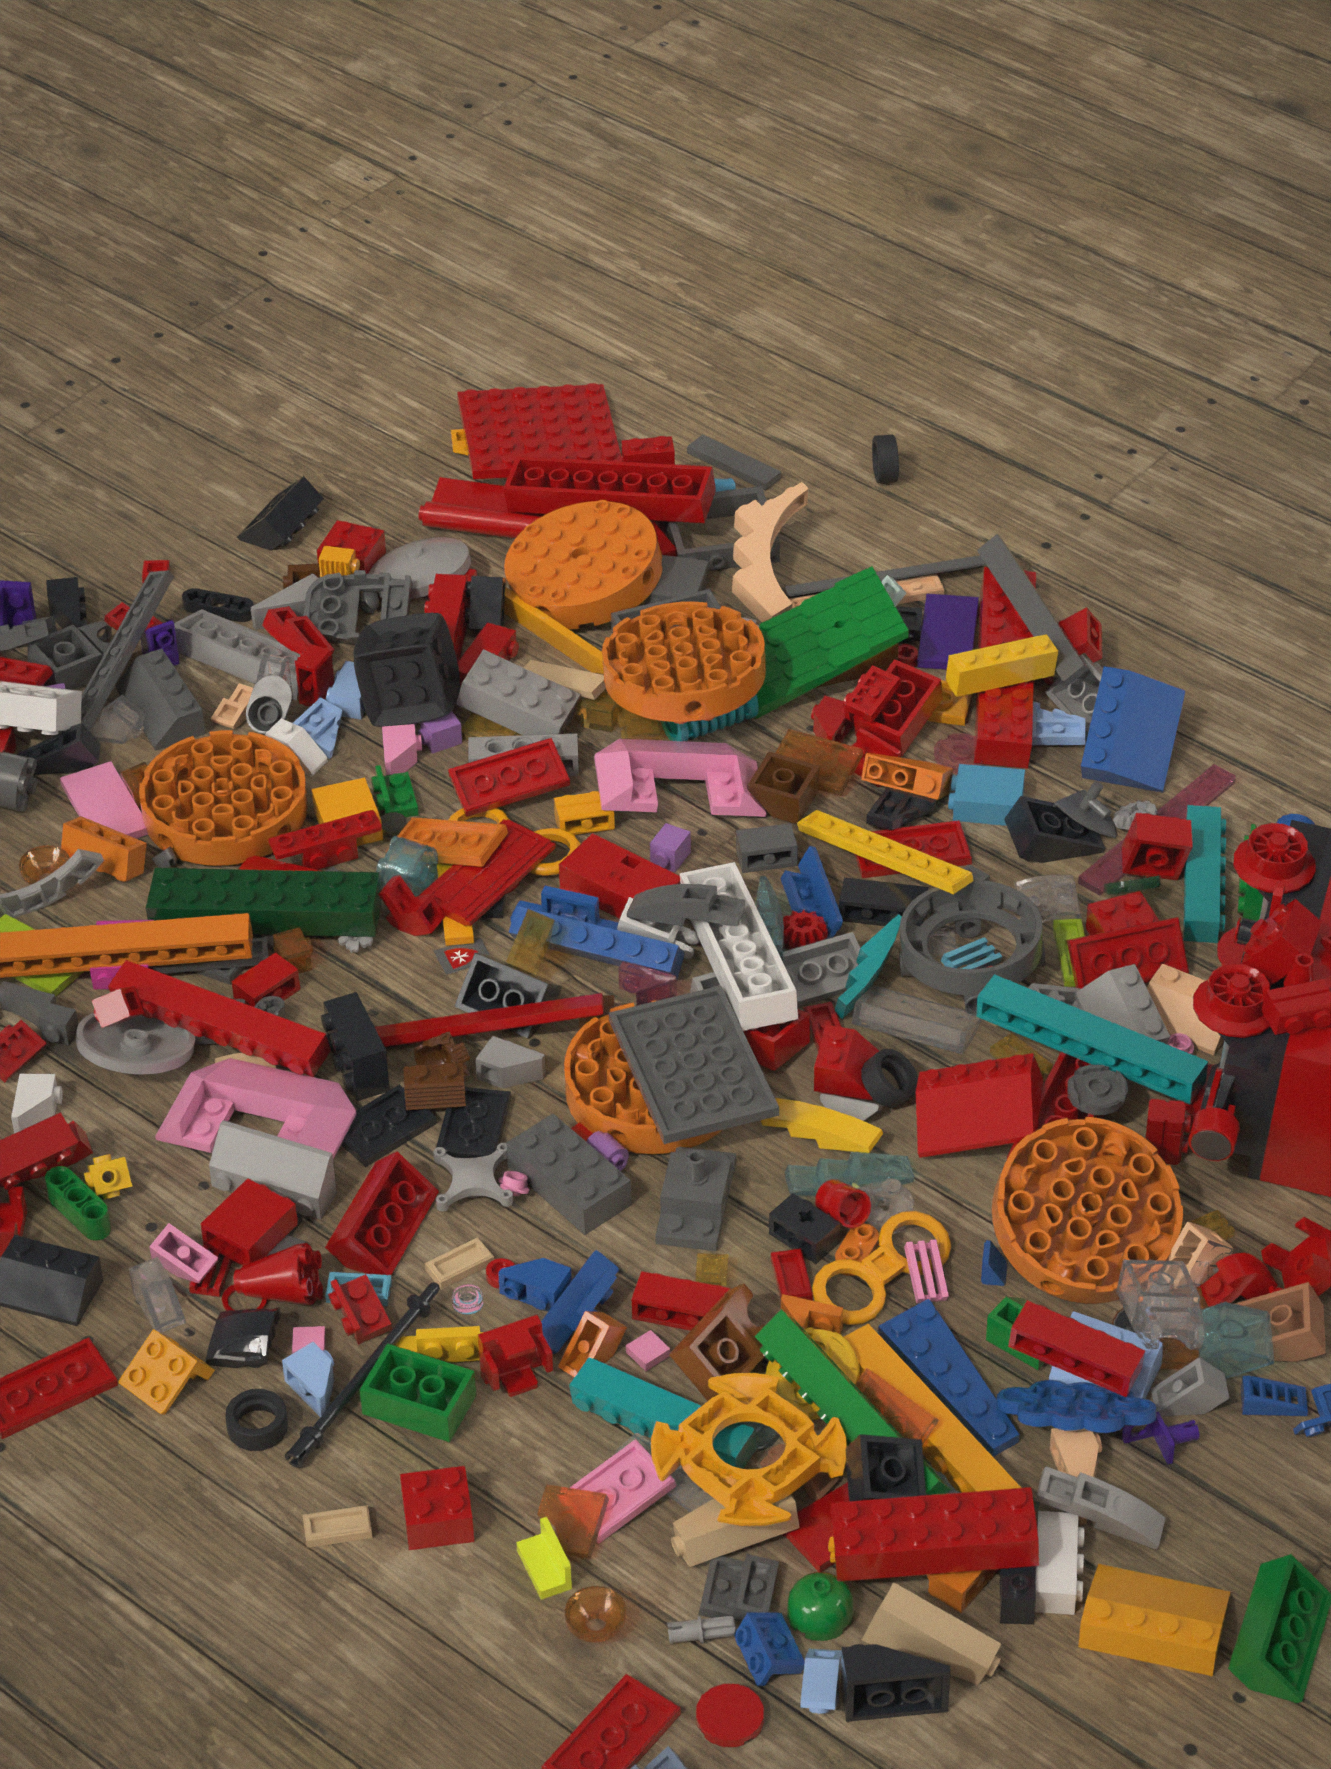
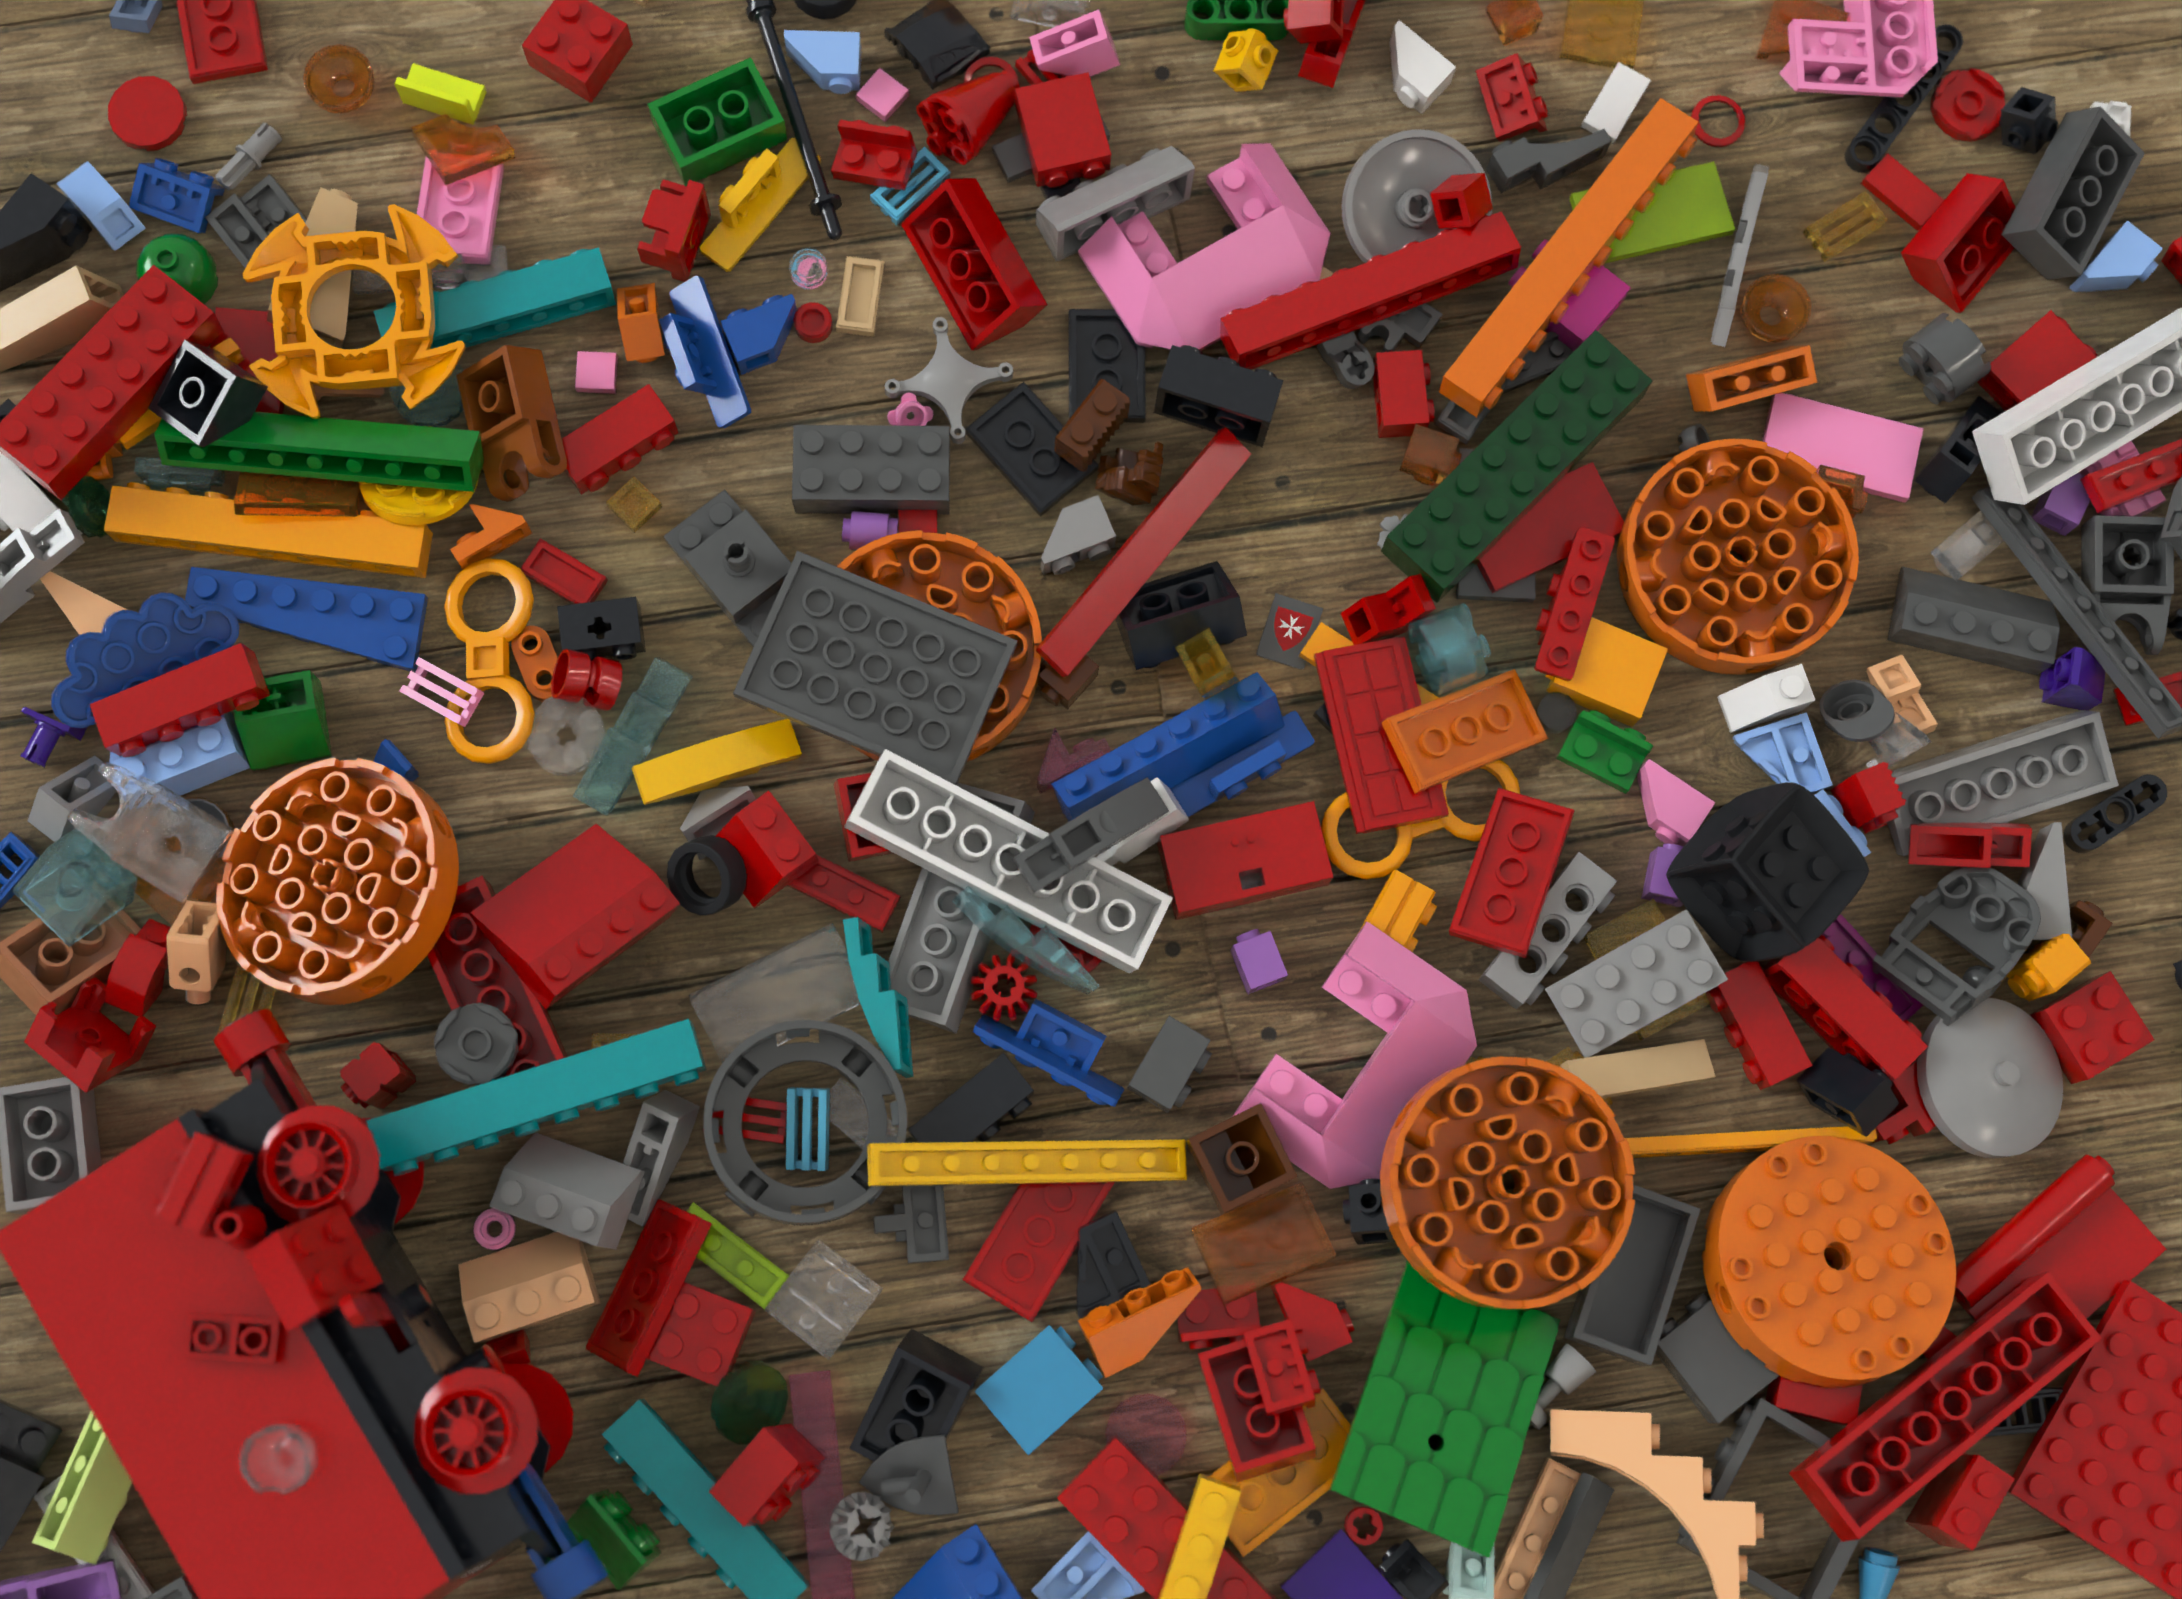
camera: 120 degrees right, 35 degrees up
none -> black brick [1343,1179,1395,1245]

